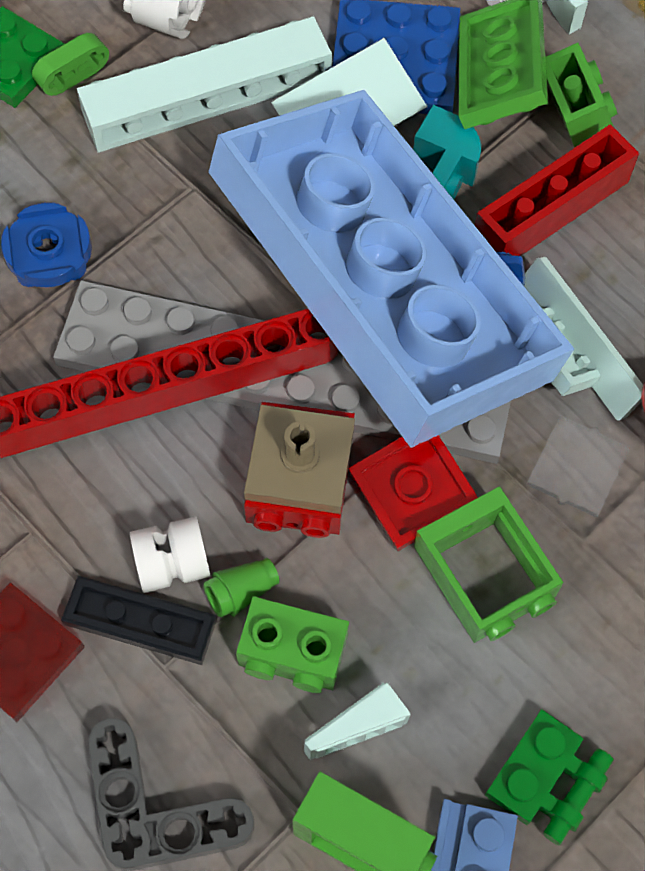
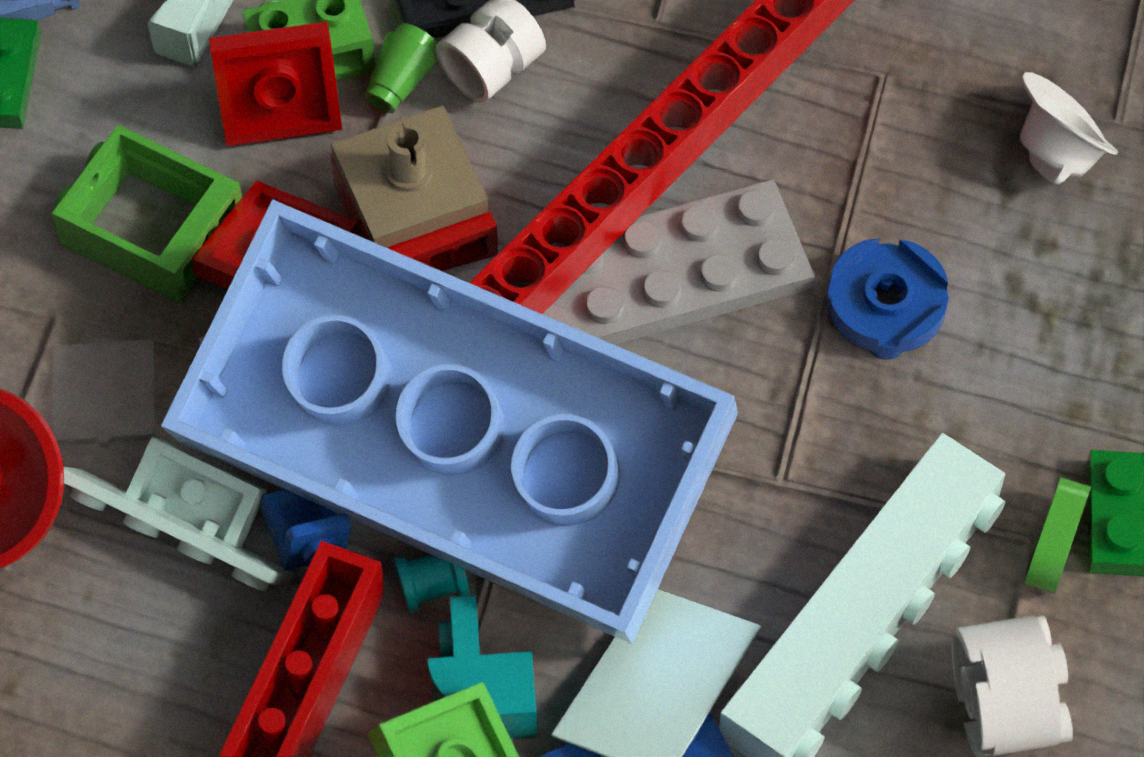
camera: 150 degrees right, 5 degrees down
none -> red plate [209,21,343,147]

